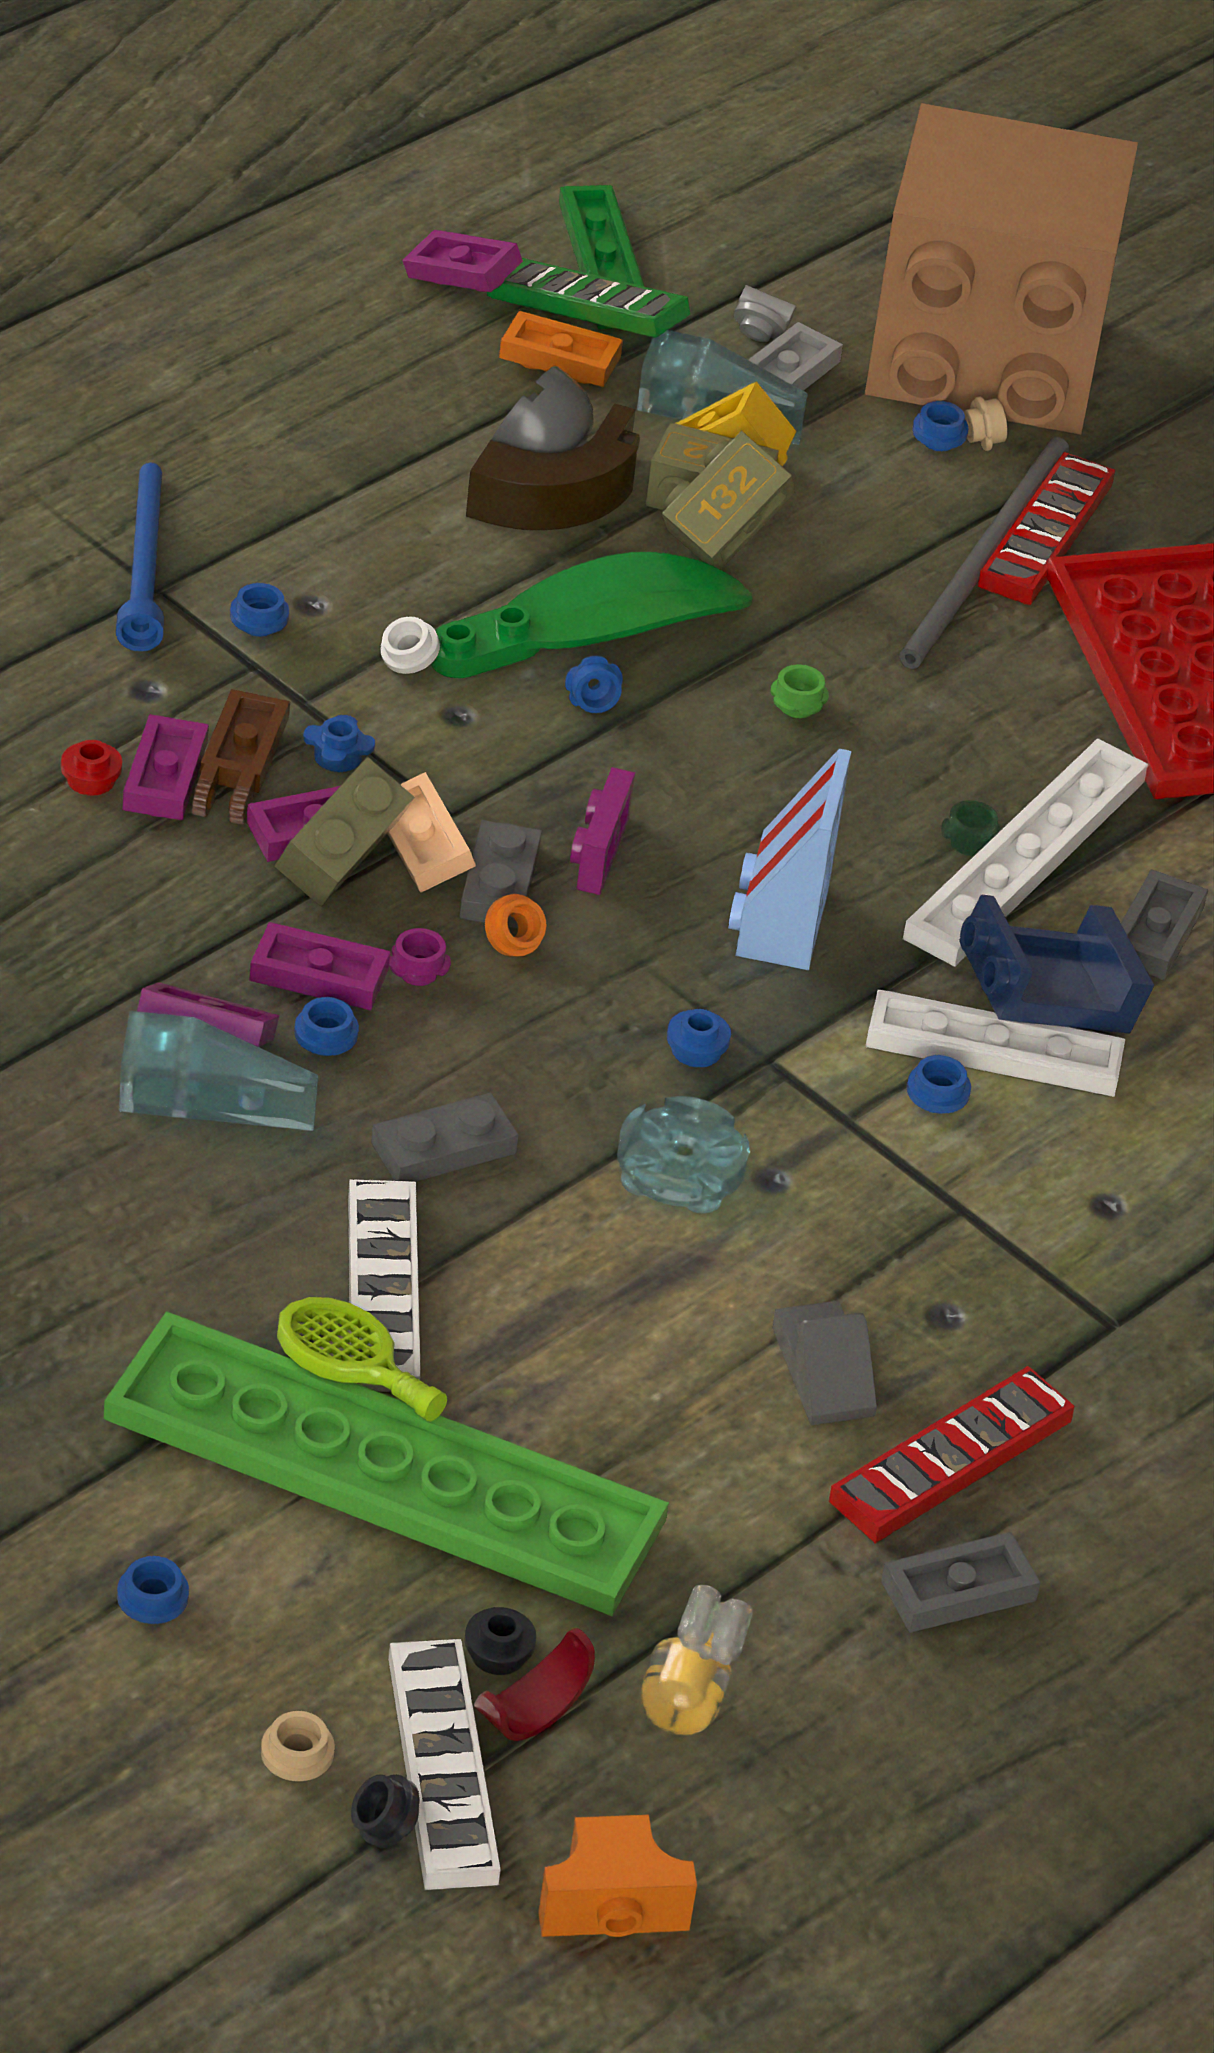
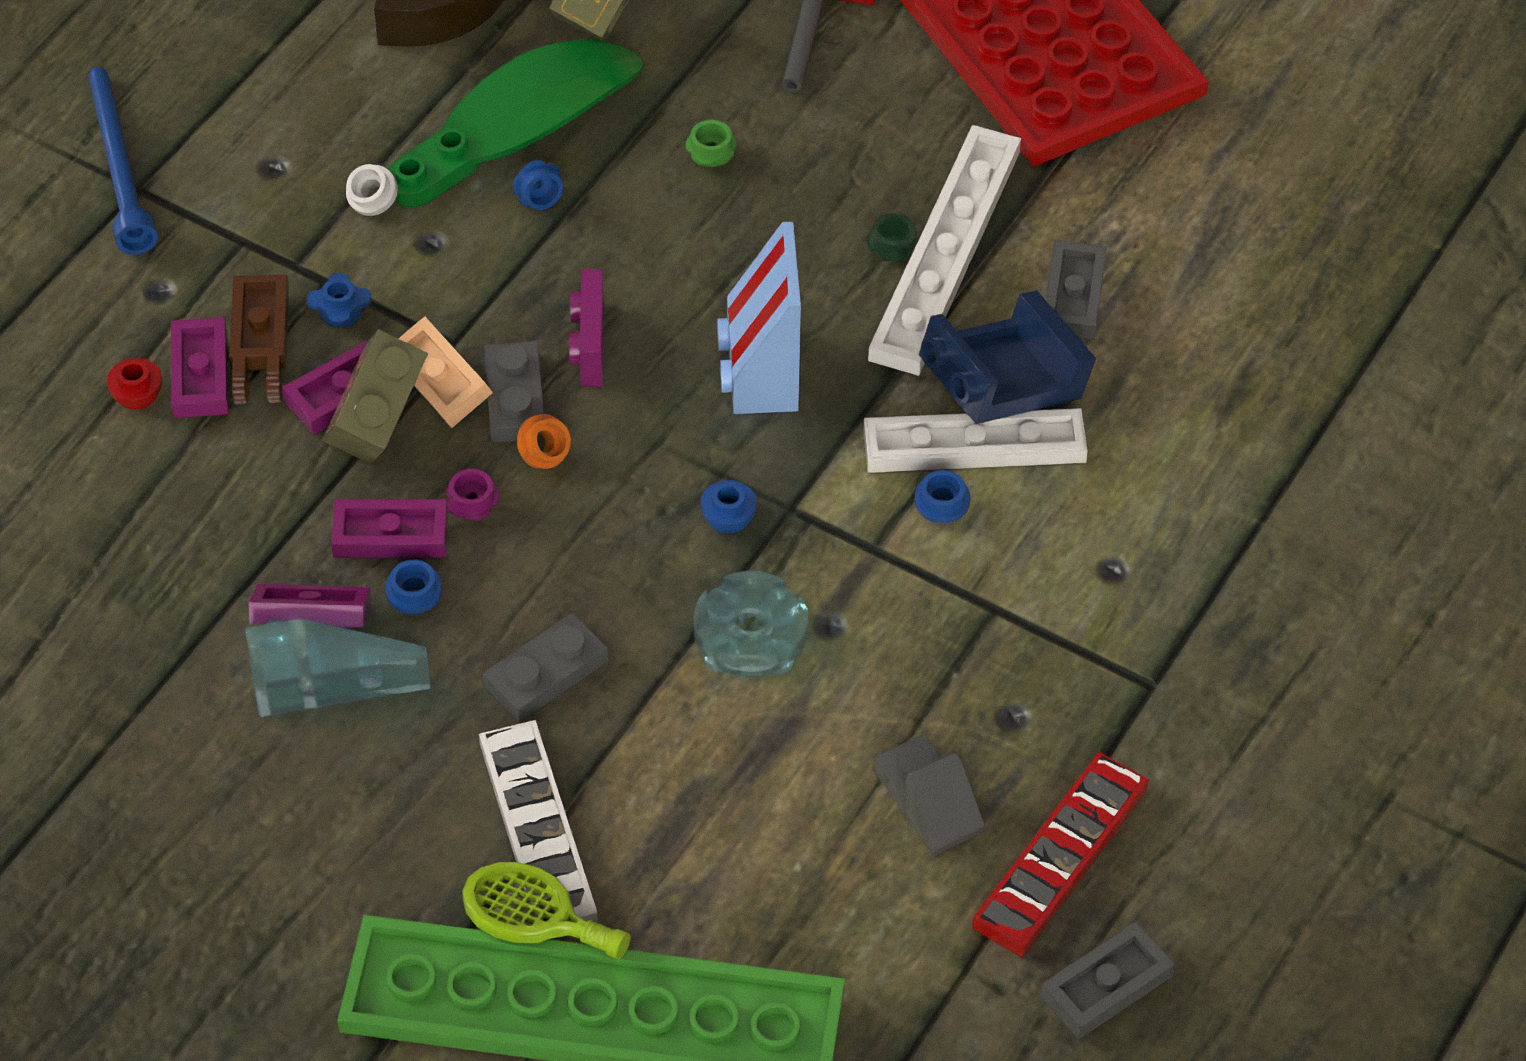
camera: 10 degrees left, 10 degrees up
blue plate [230,583,289,637] -> none

